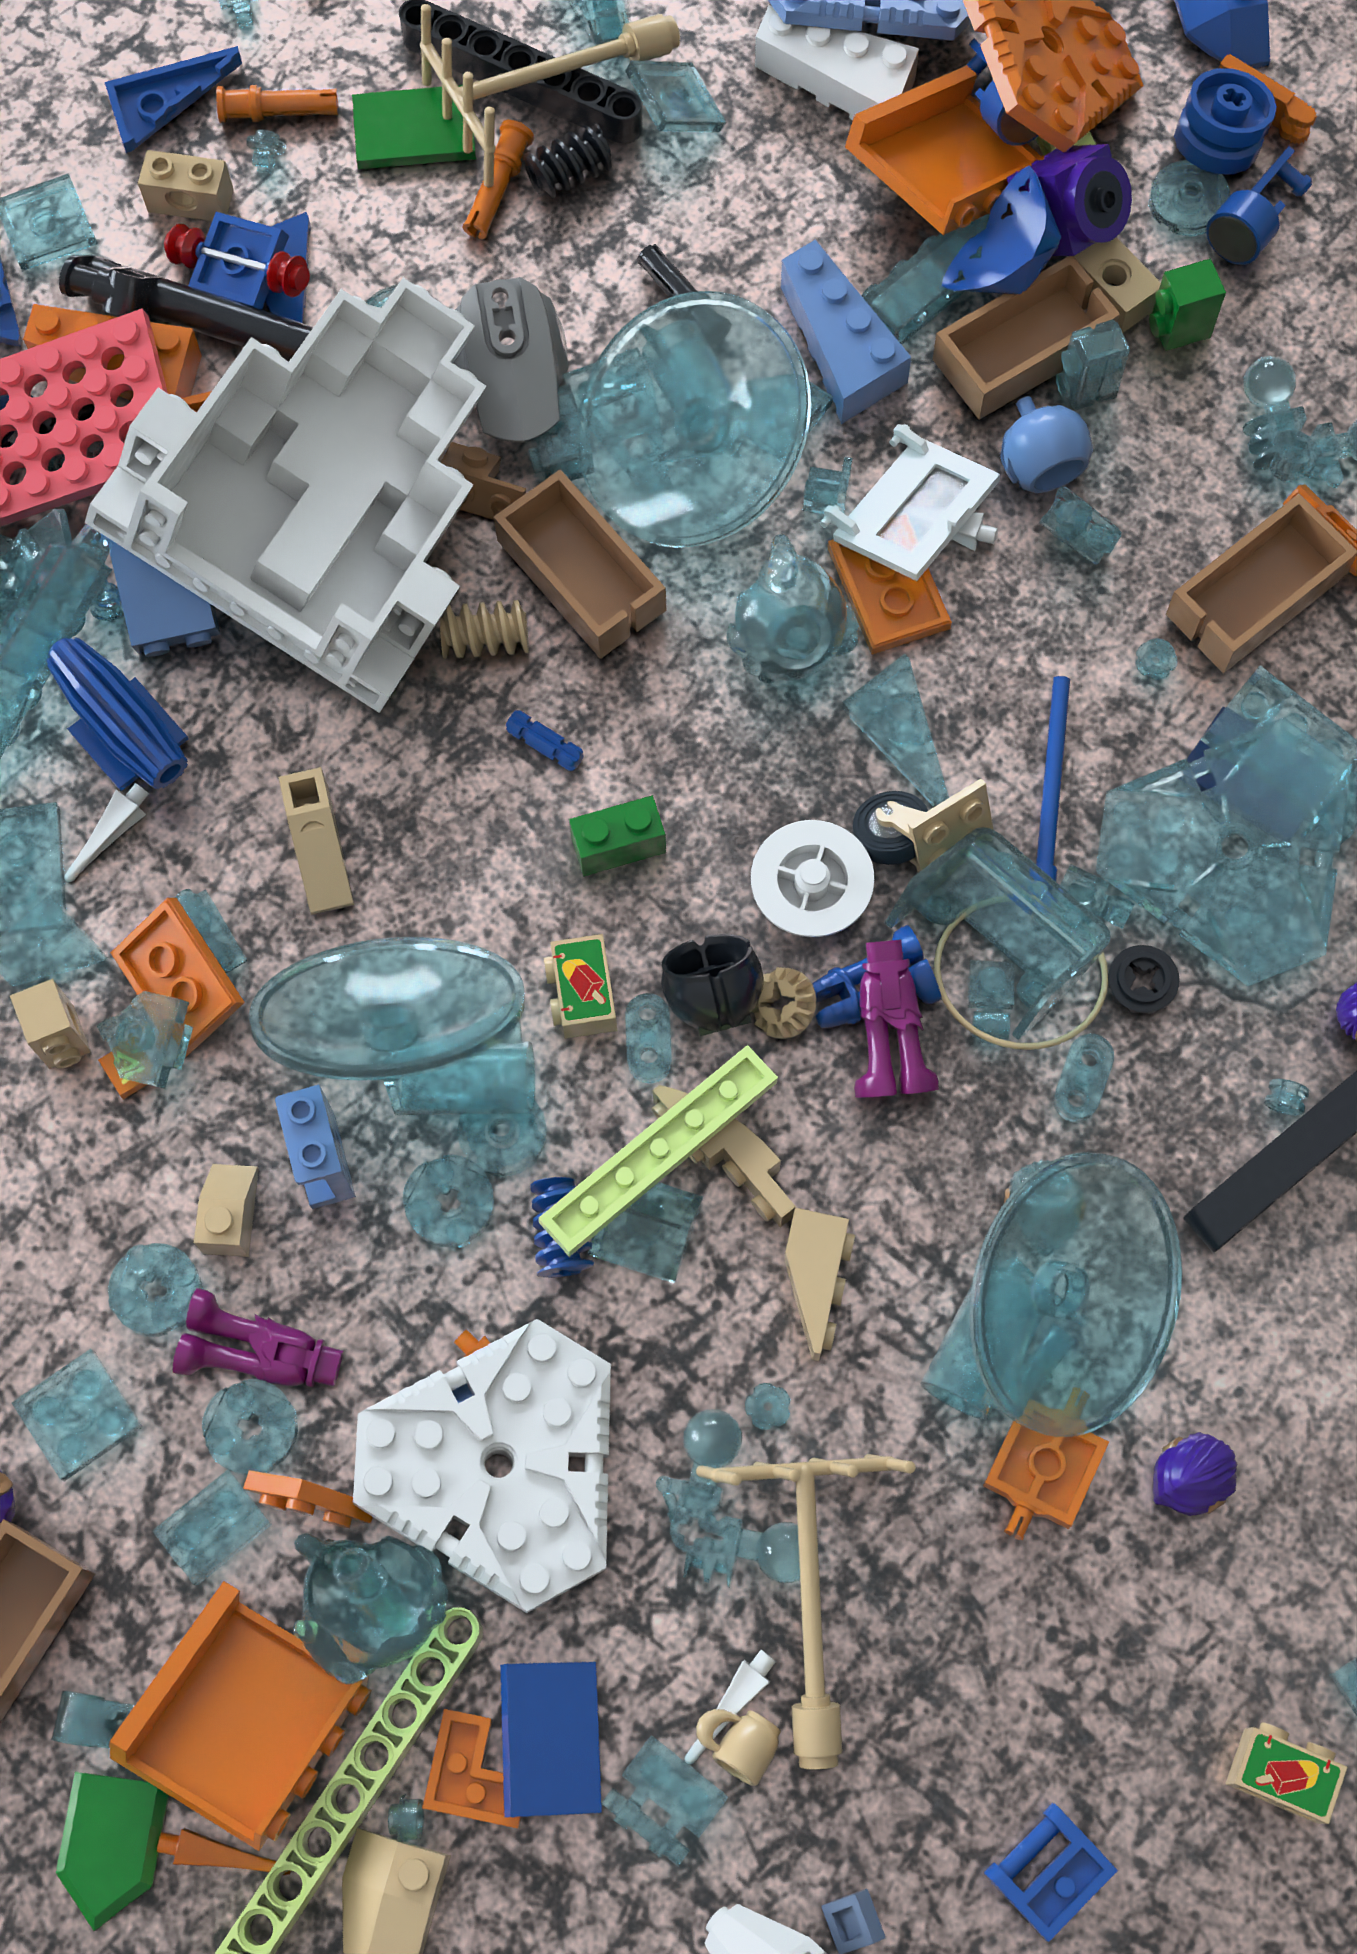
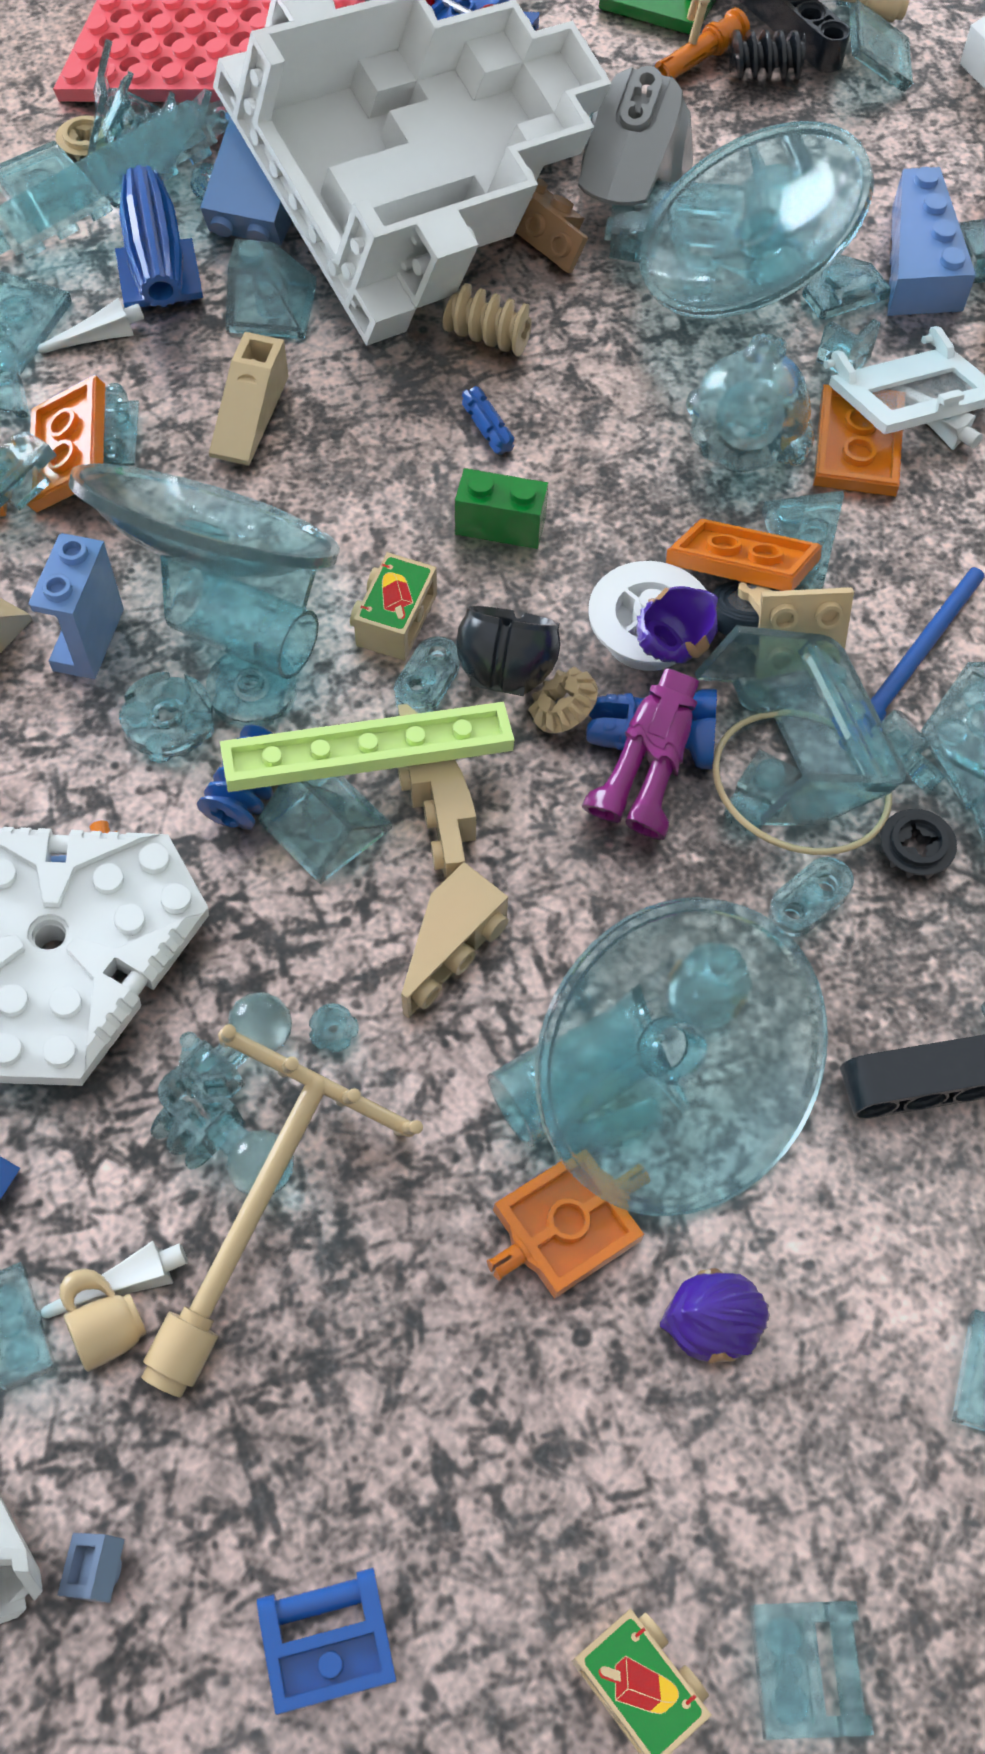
camera: 25 degrees right, 10 degrees down
medium nougat piece [493,469,667,659] -> none
none -> clear light blue slope [226,239,317,339]
none -> dark purple hair [636,586,718,664]
none -> orange tile [666,518,822,591]

